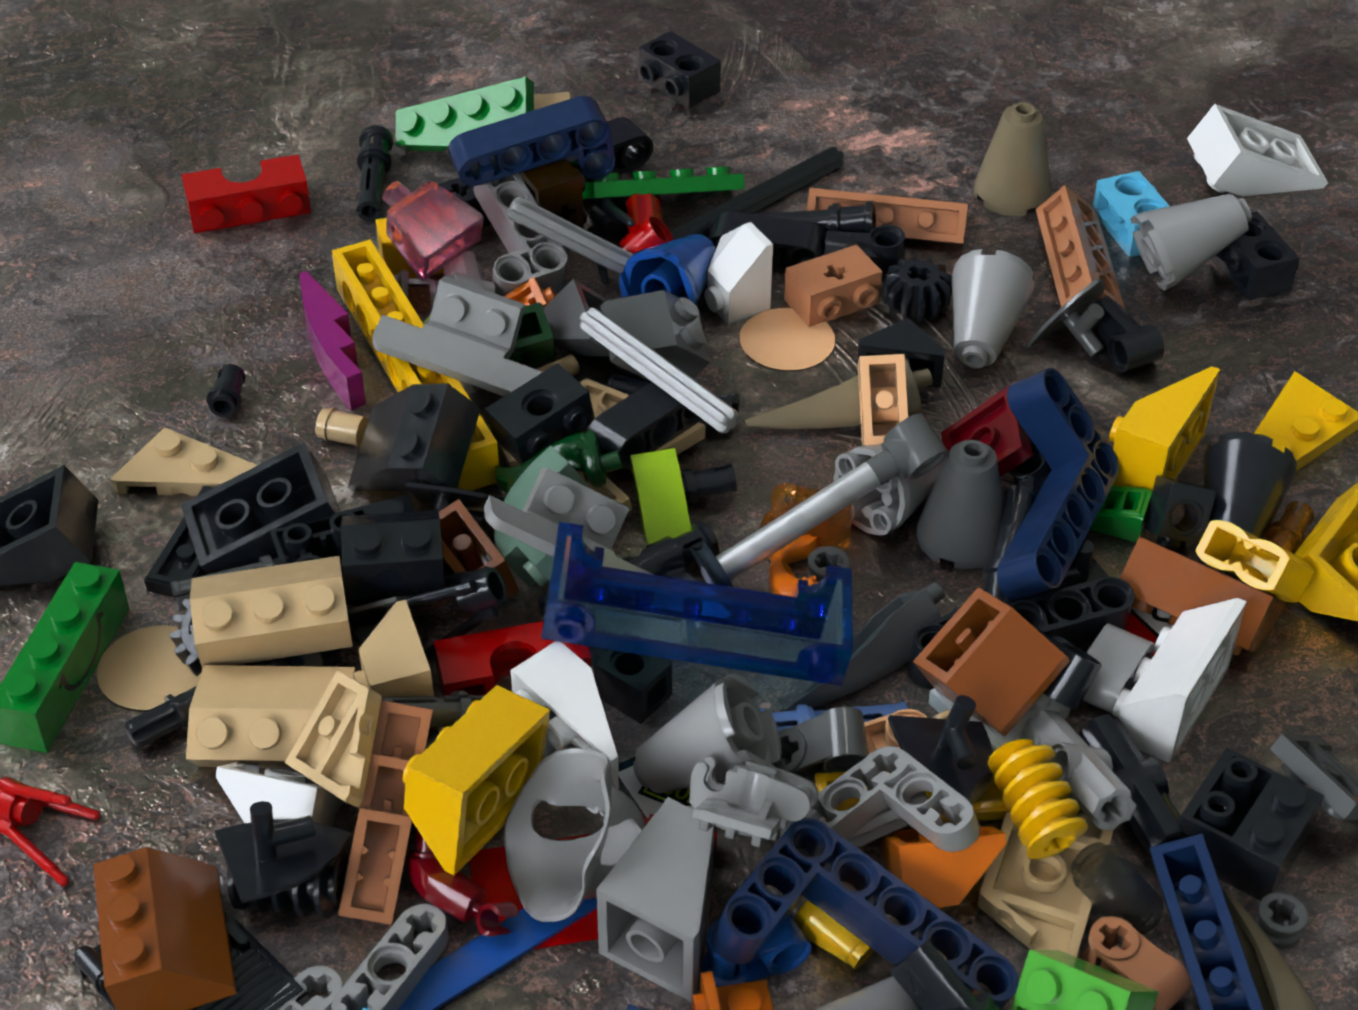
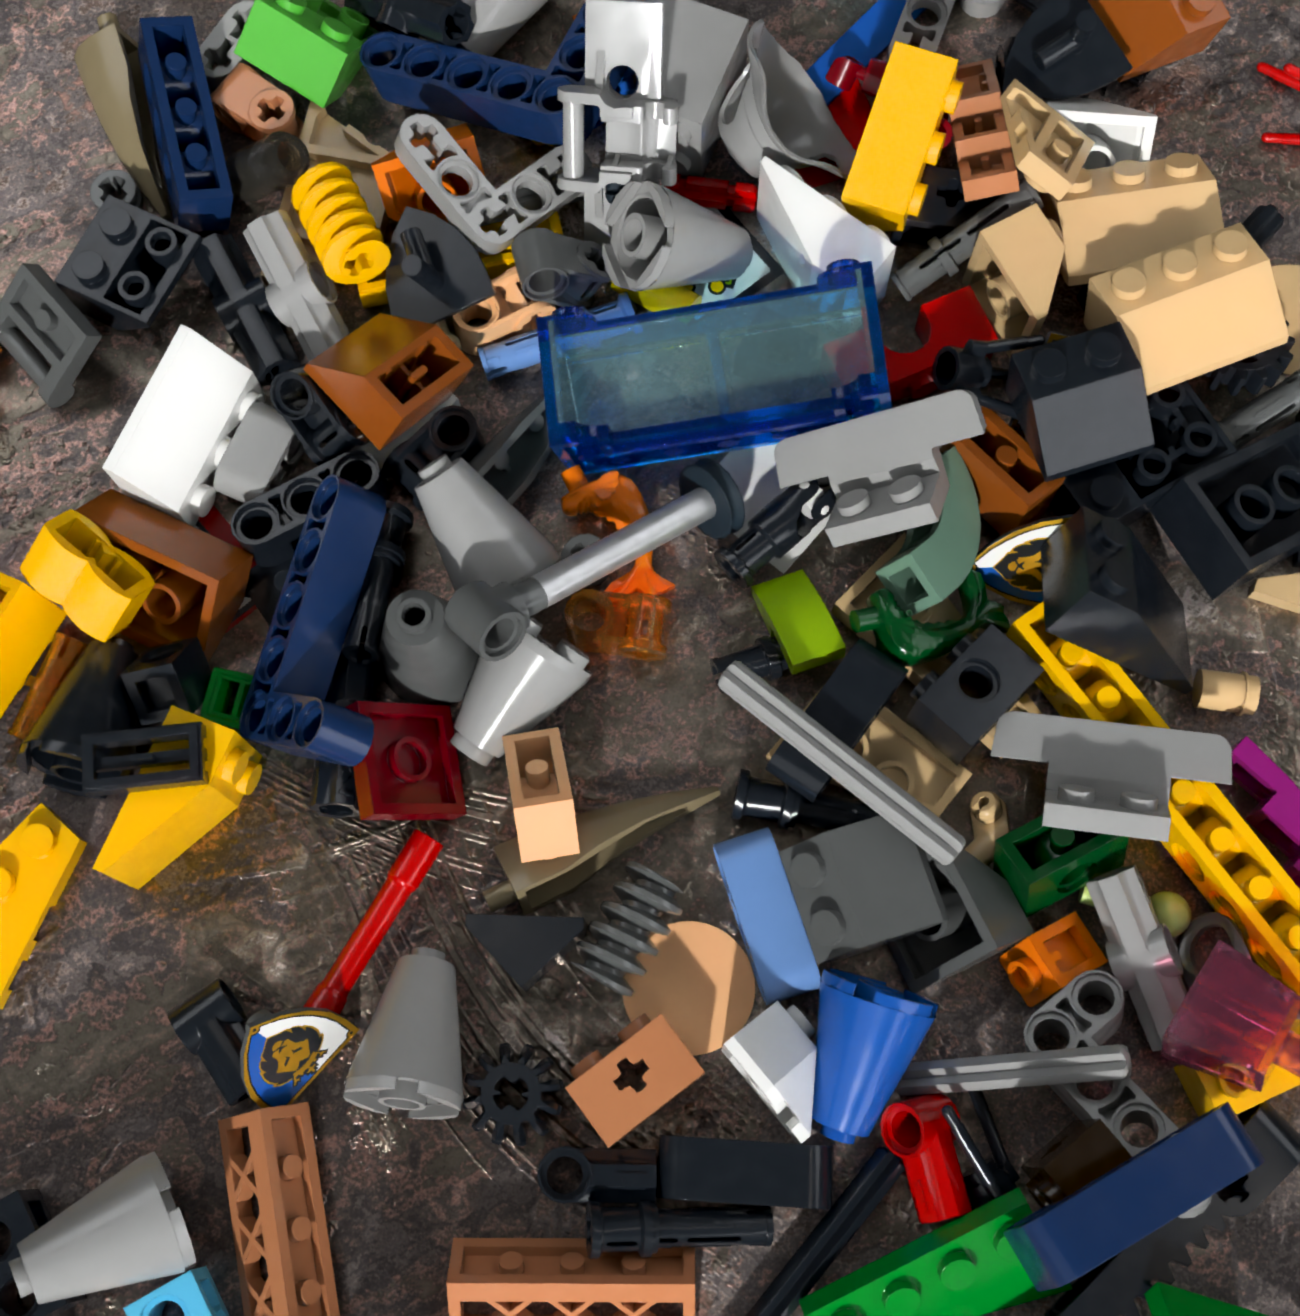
camera: 175 degrees right, 30 degrees up
none -> black tile [81,722,208,797]
none -> red piece [303,829,444,1014]
none -> light grey cone [414,454,559,592]
none -> dark grey piece [570,861,684,996]
none -> medium blue beam [713,827,821,1006]

